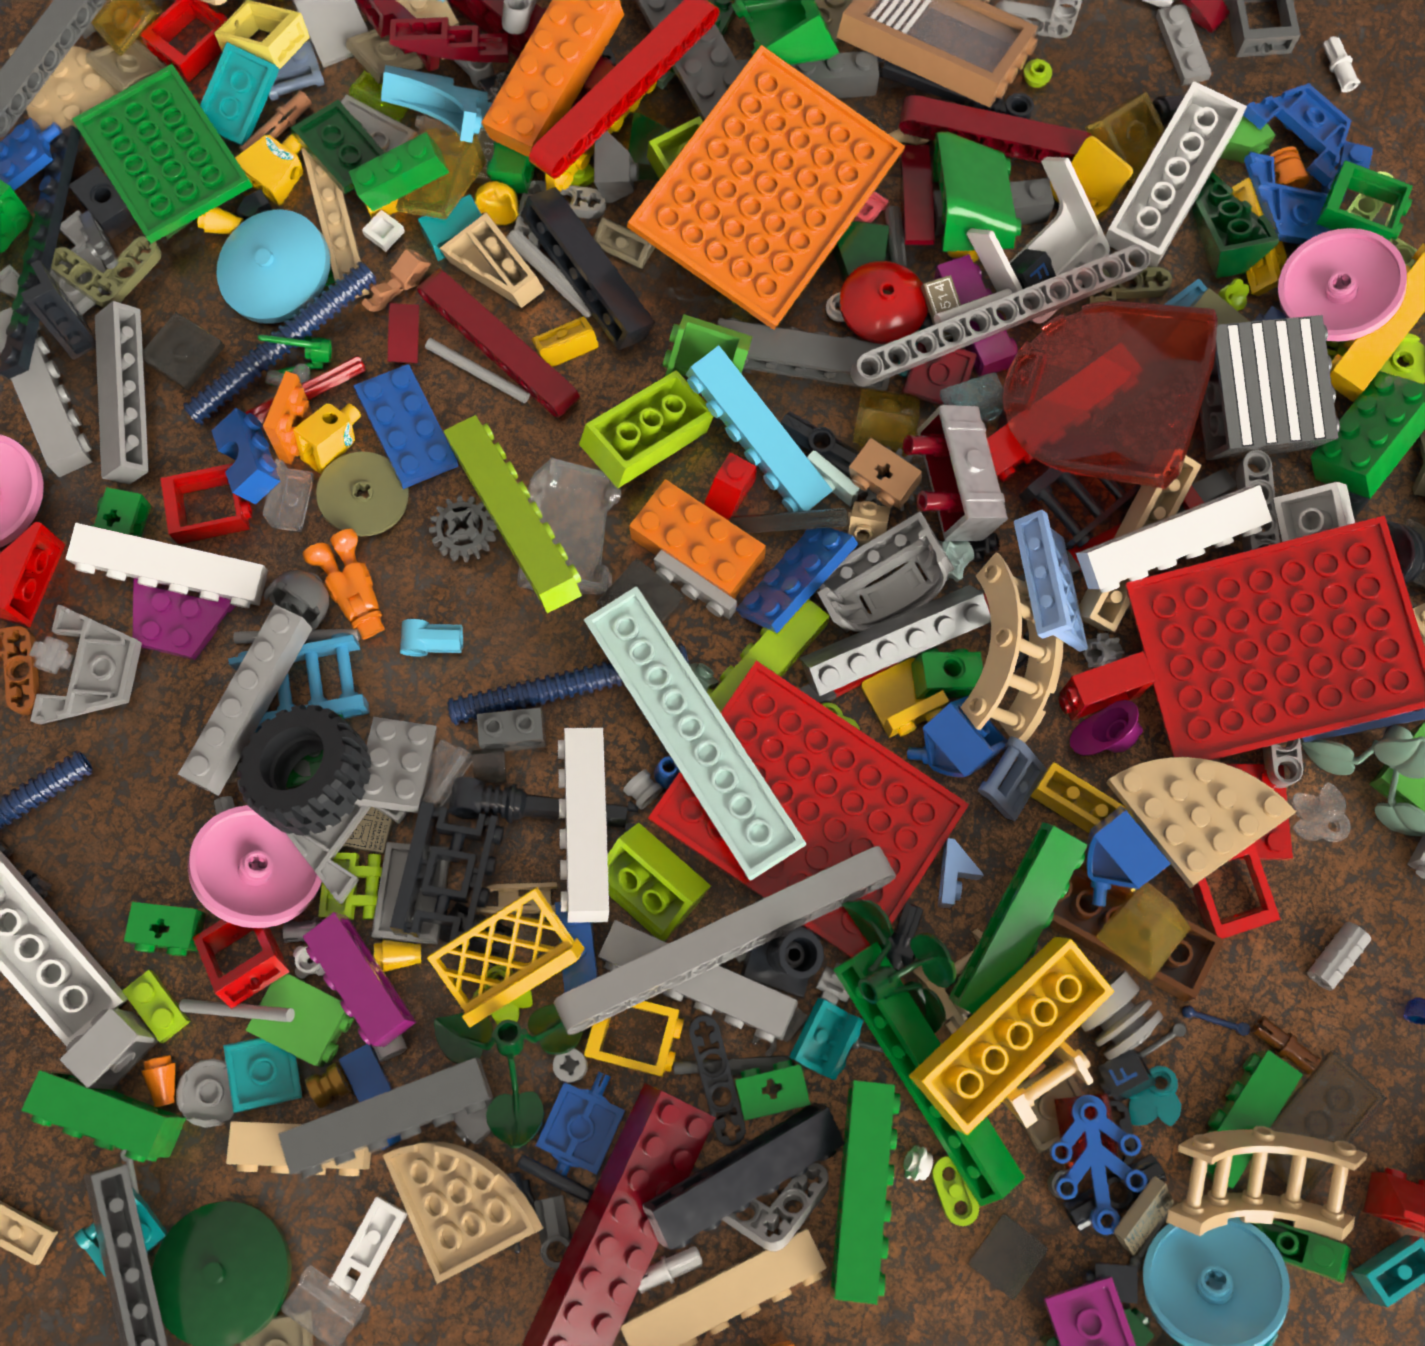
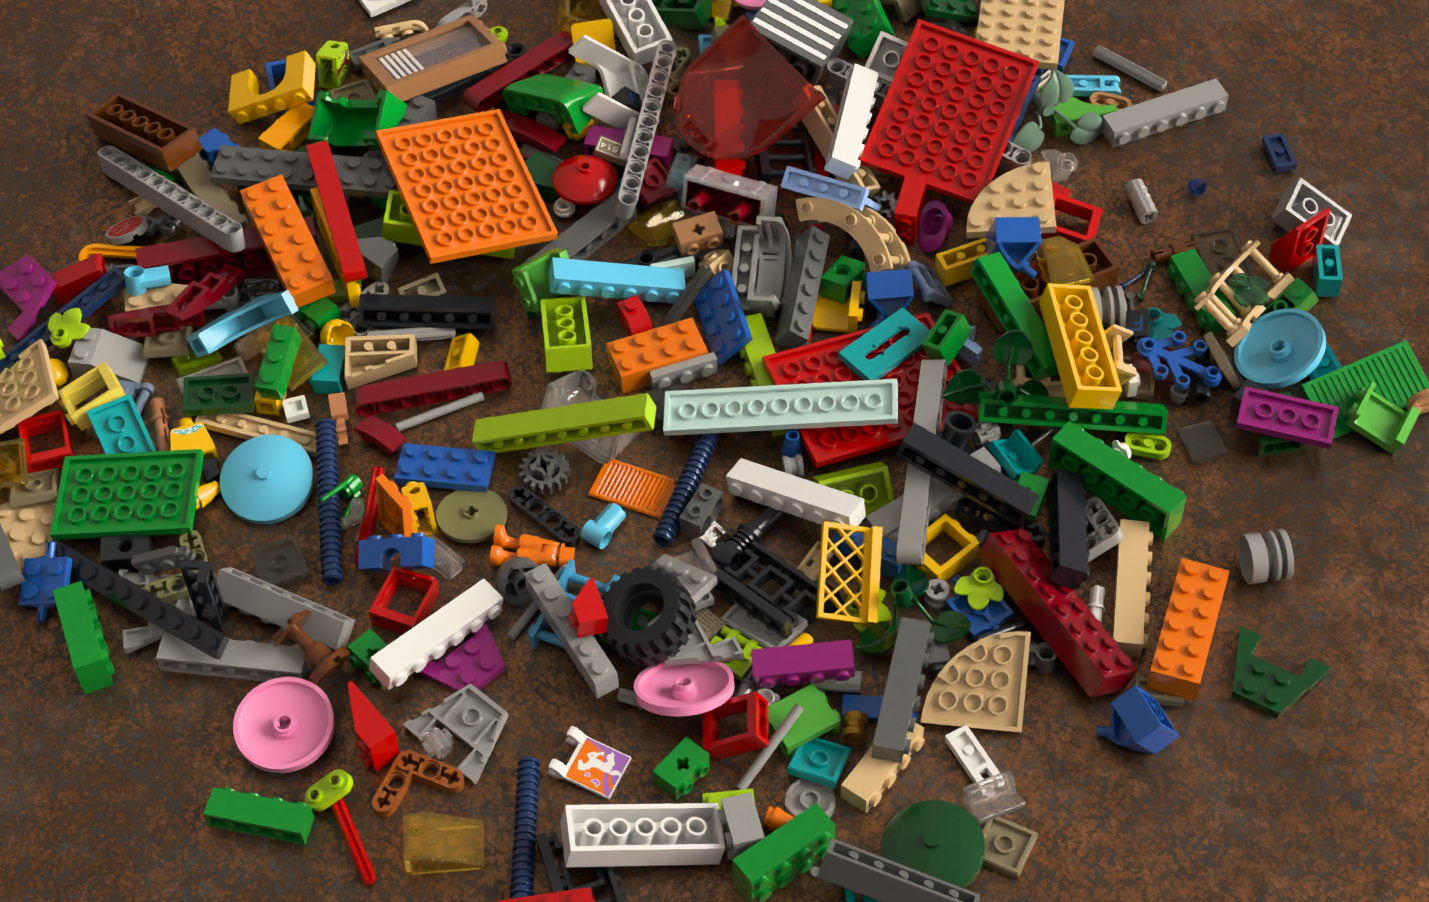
camera: 55 degrees left, 20 degrees down
none -> reddish brown piece [270,609,351,686]
none -> black beam [508,485,580,548]
none -> flag [547,726,632,800]
none -> red slope [568,578,608,638]
none -> orange window [587,458,677,520]
none -> teal piece [838,307,930,380]
none -> black brick [895,423,1039,528]
none -> green brick [921,309,972,366]
none -> lime plate [954,567,1004,611]
none -> white plate [1123,364,1141,397]
none -> dark green hinge [1137,261,1156,301]
none -> clear green plate [1230,273,1270,307]

